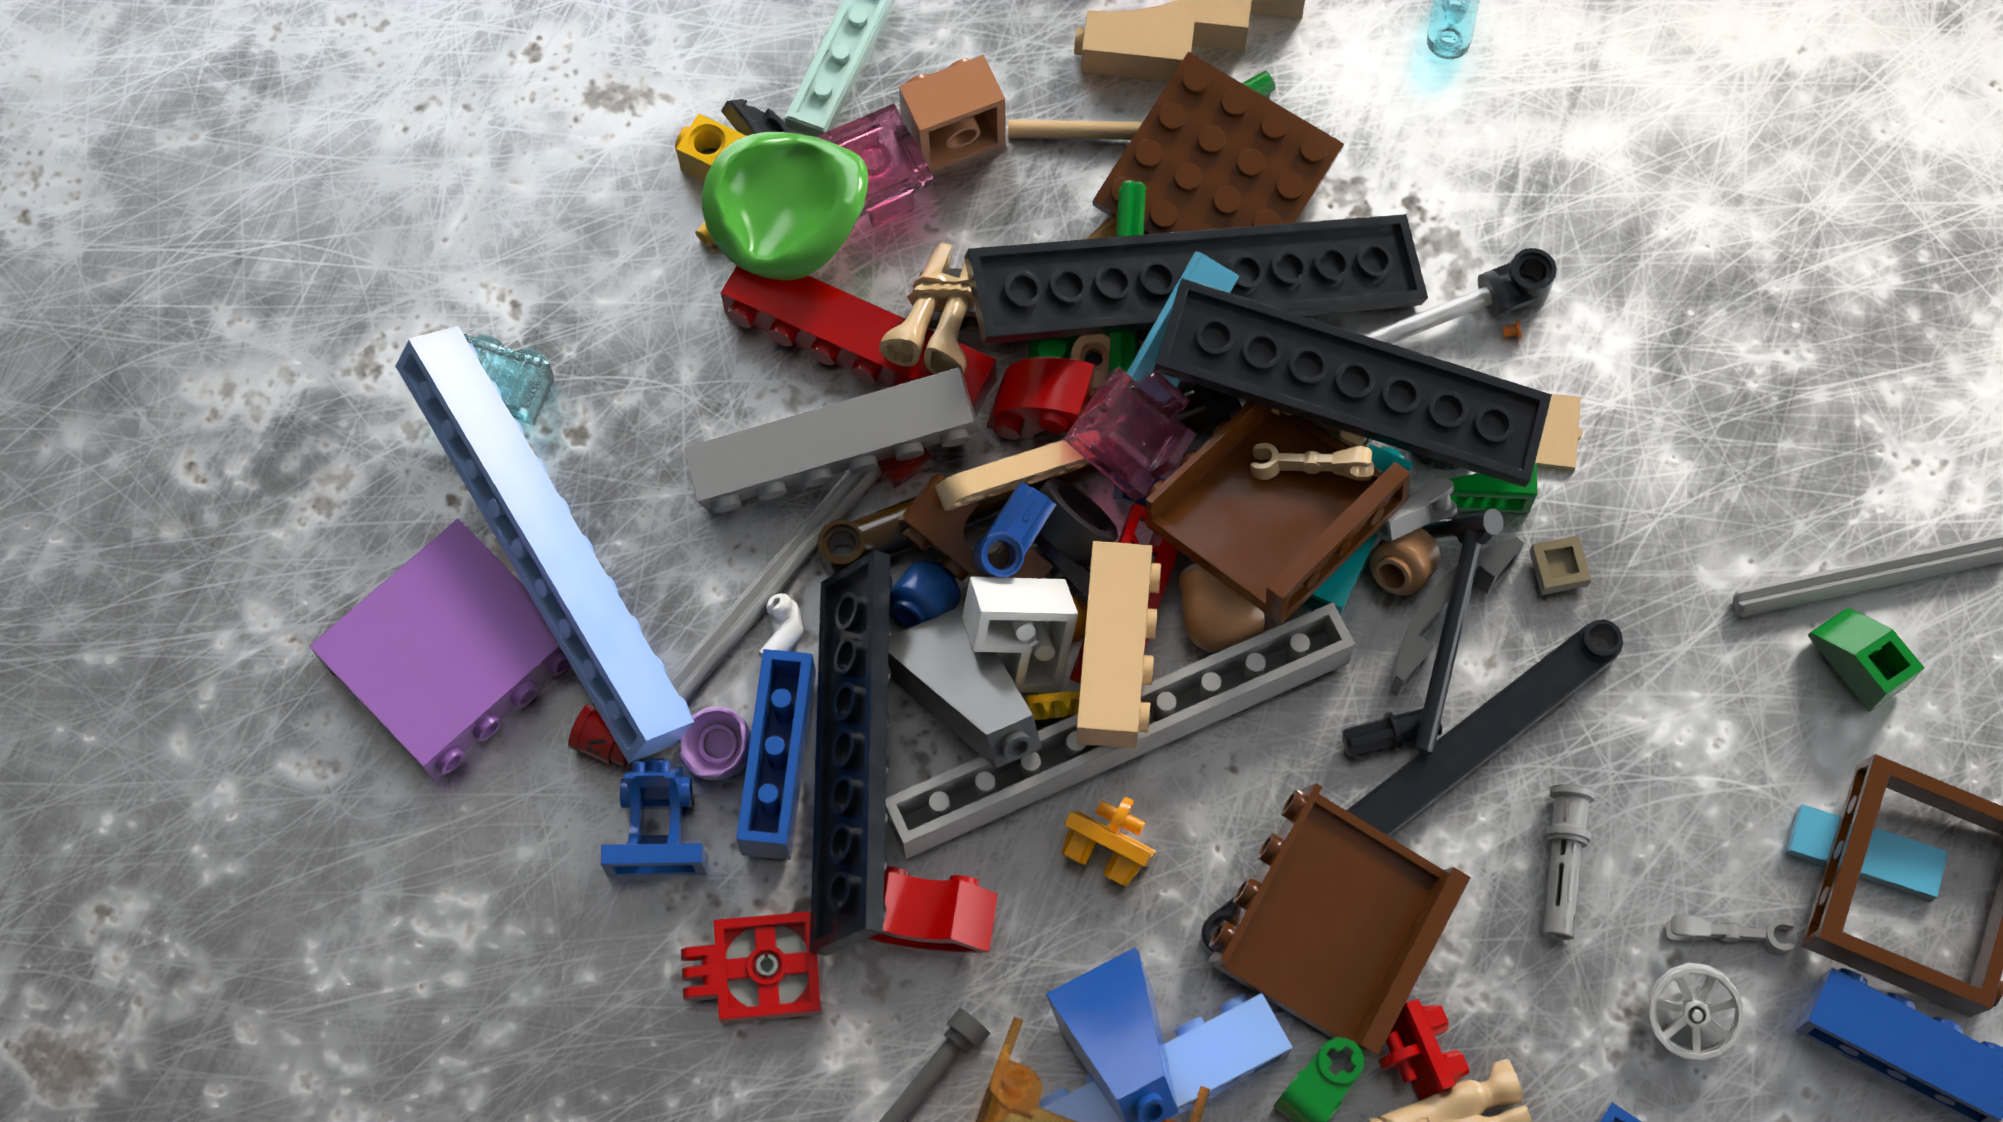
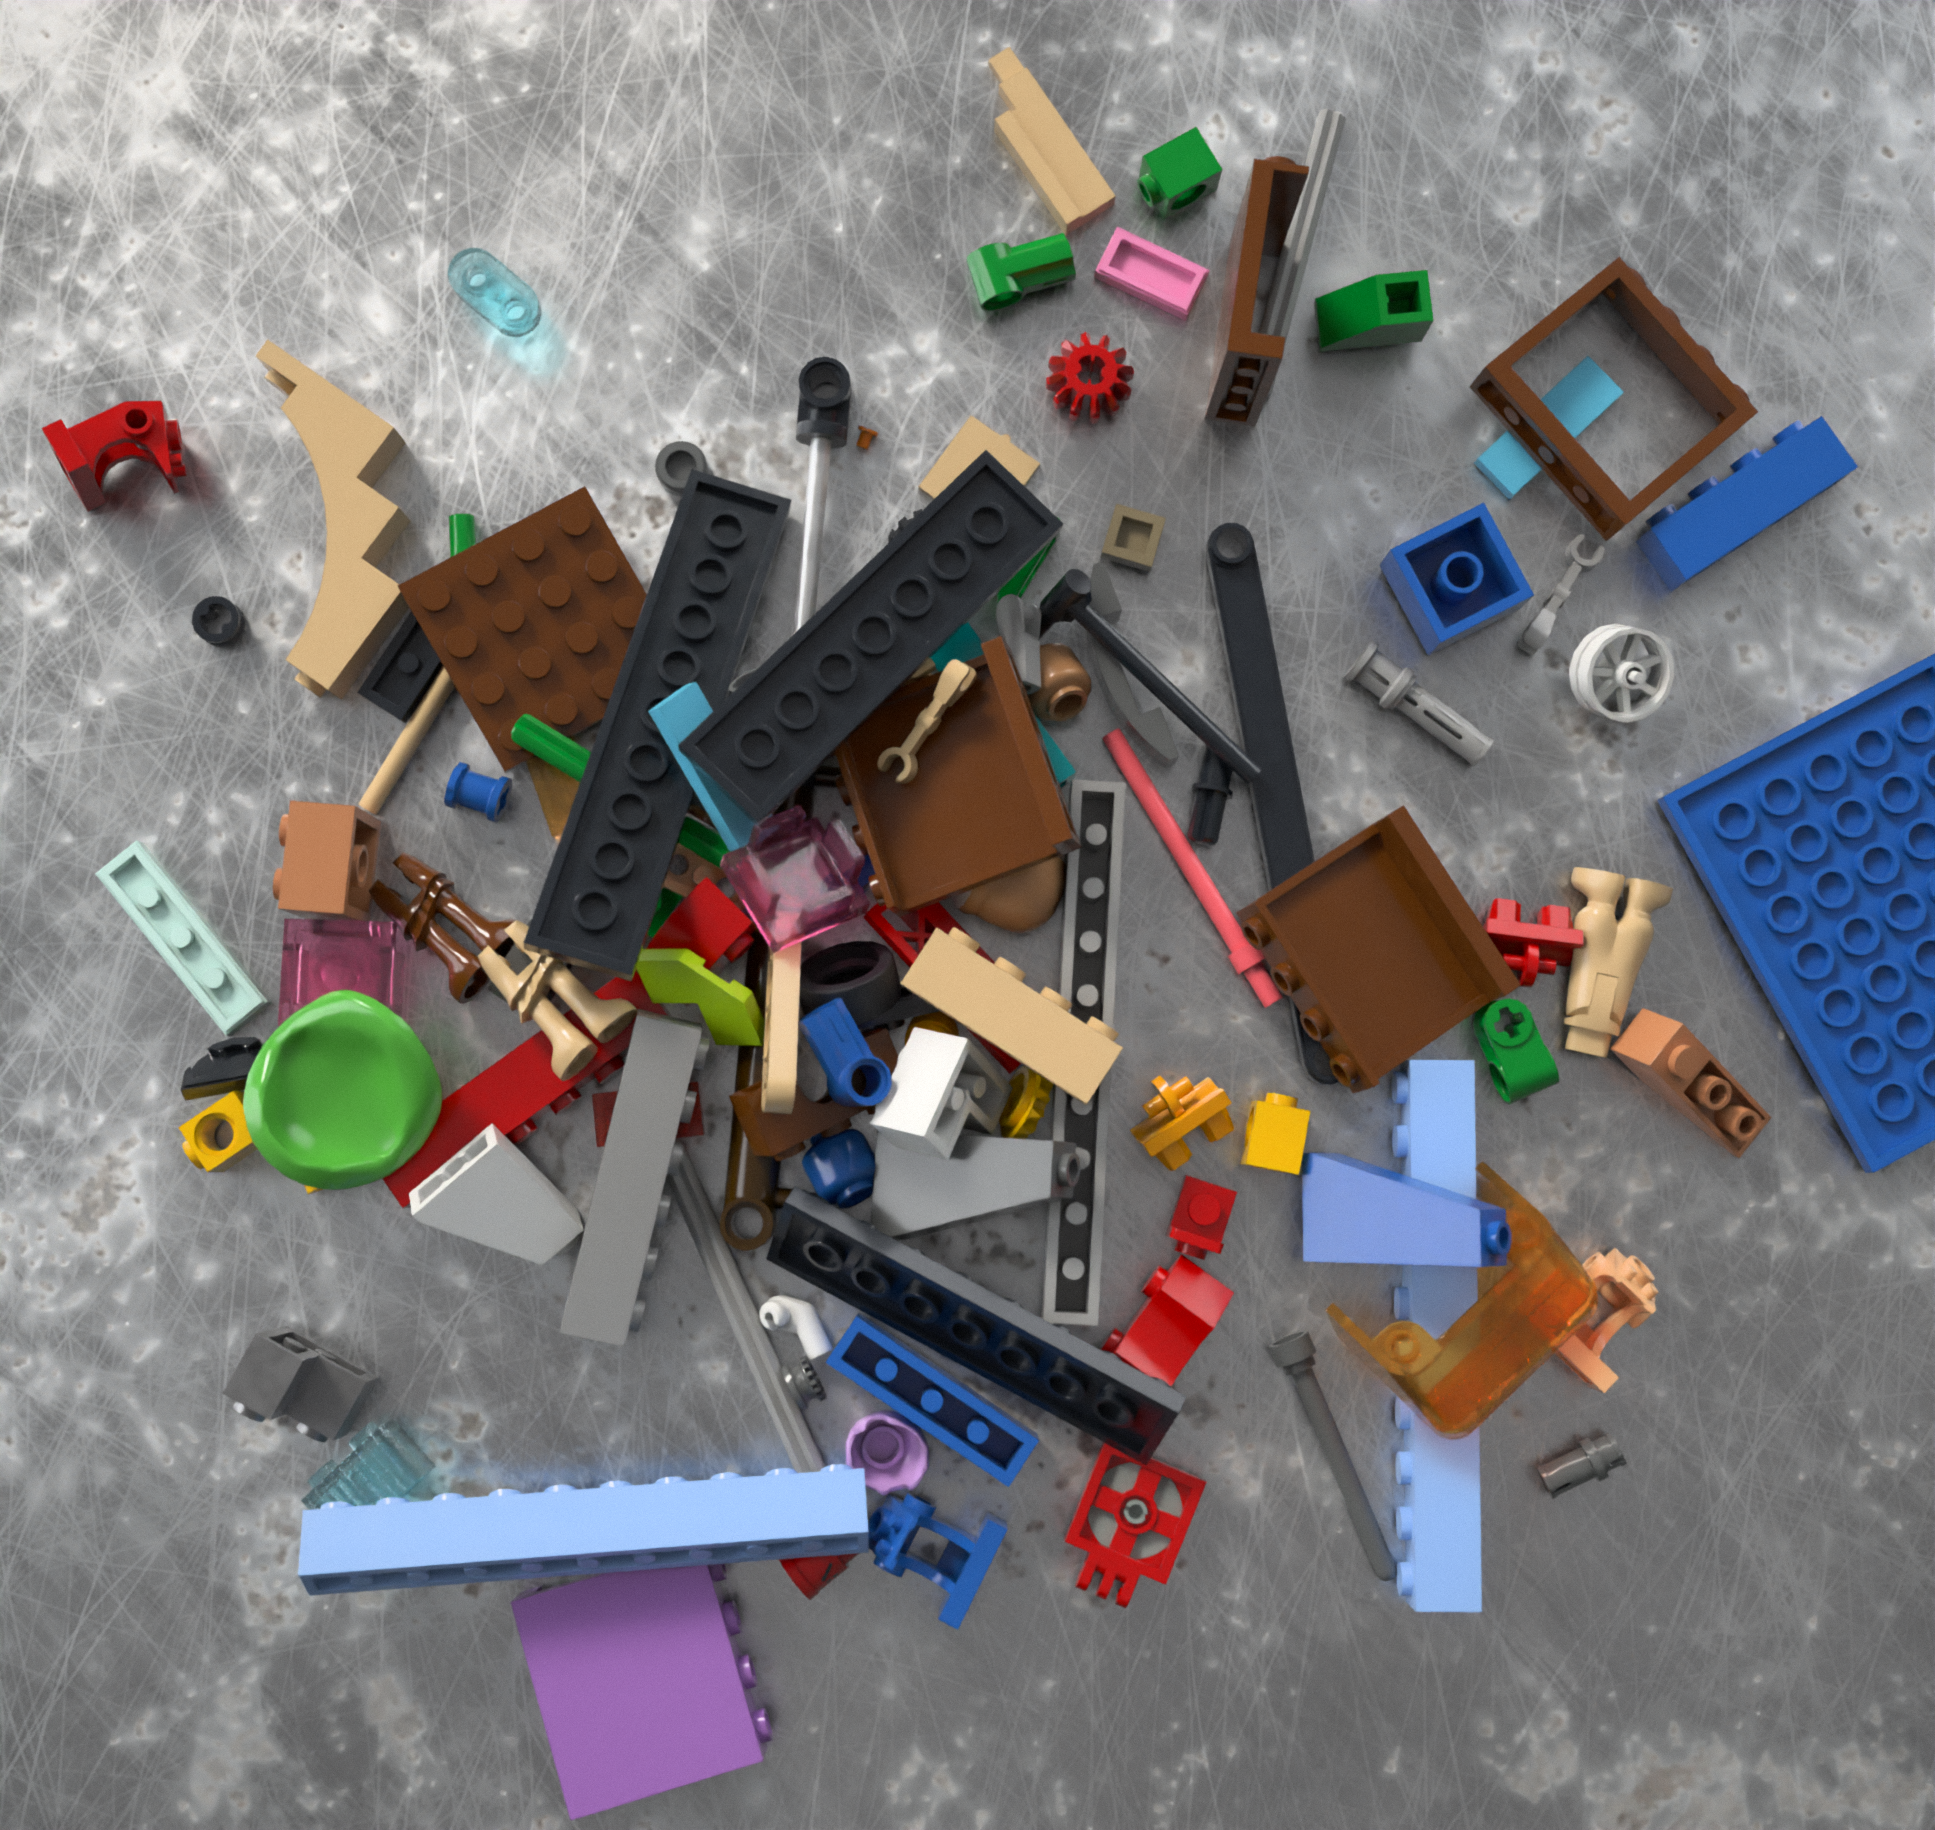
camera: 65 degrees left, 15 degrees up
none -> flat silver brick [222,1326,379,1442]
none -> black plate [357,611,442,724]
none -> reddish brown piece [368,852,516,1004]
none -> white slope [409,1123,584,1265]
none -> blue bush [444,762,512,823]
none -> lime tile [636,949,765,1046]
none -> dark grey tile [655,441,709,497]
none -> dark grey bush [781,1355,827,1411]
none -> green piece [966,233,1076,311]
none -> tan piece [988,47,1116,235]
none -> red gear [1046,331,1134,424]
none -> bright pink tile [1094,227,1210,321]
none -> coral bar [1102,728,1283,1008]
none -> green brick [1137,126,1223,220]
none -> red bracket [1165,1175,1237,1260]
none -> reddish brown panel [1204,156,1309,427]
none -> yellow brick [1240,1093,1311,1175]
none -> blue brick [1379,502,1534,656]

